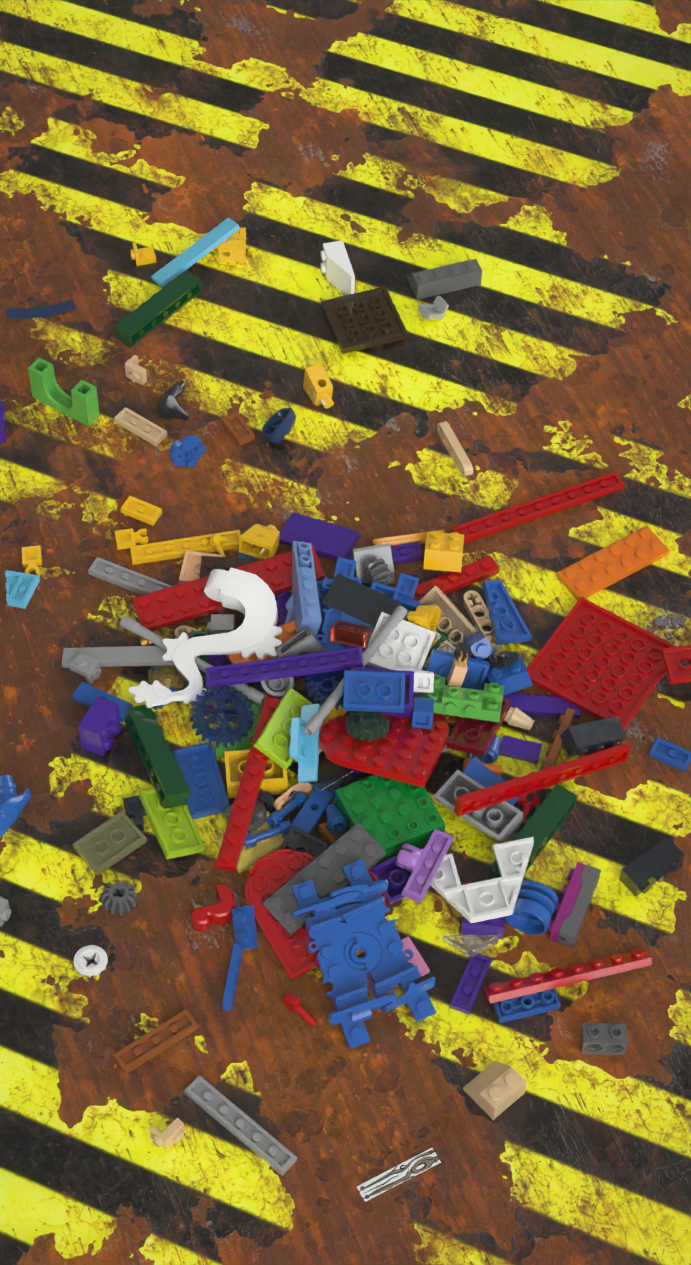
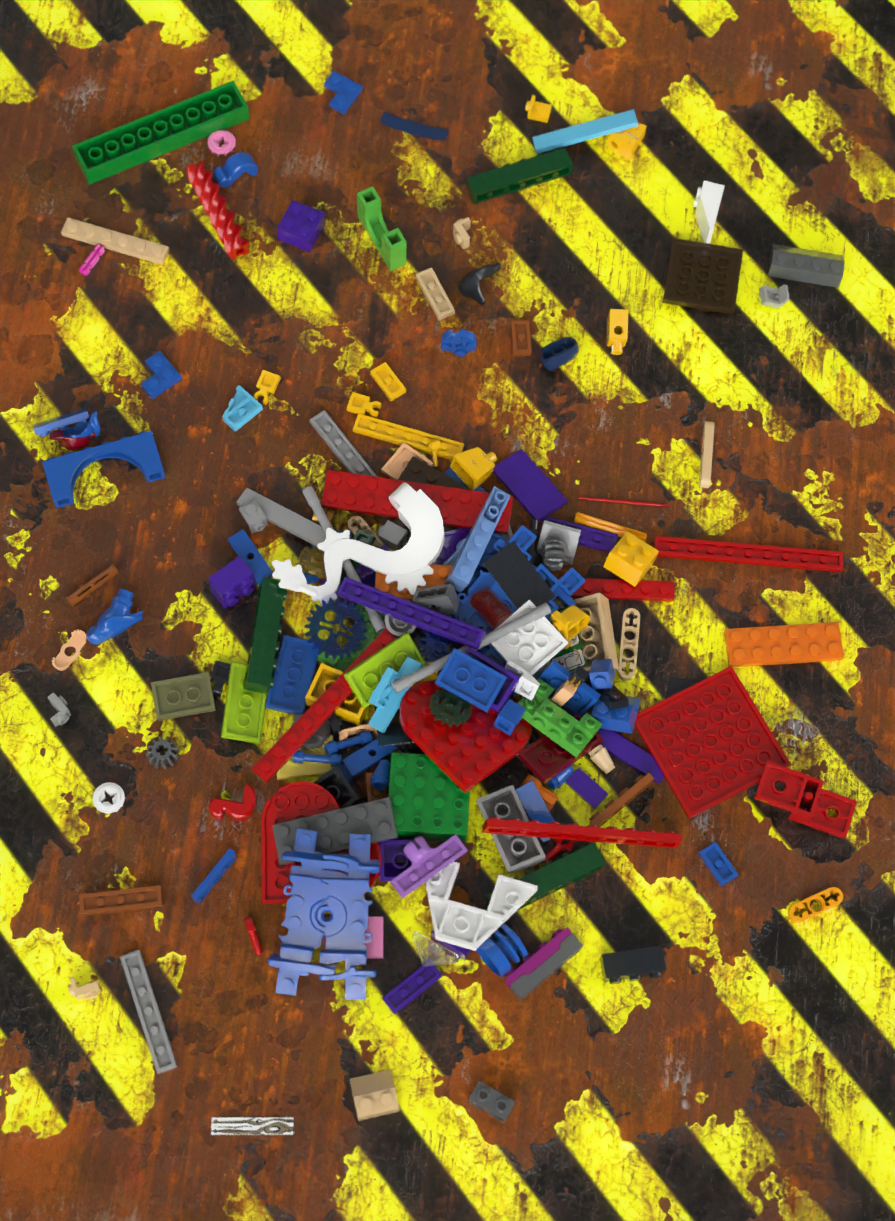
camera: 25 degrees right, 15 degrees up
blue plate [232,905,258,951] -> none
blue wing [482,580,532,645] -> none
red plate [483,949,652,1004] -> none
blue tile [493,988,561,1024] -> none
black brick [560,716,626,757] -> none
none -> red piece [578,496,668,508]

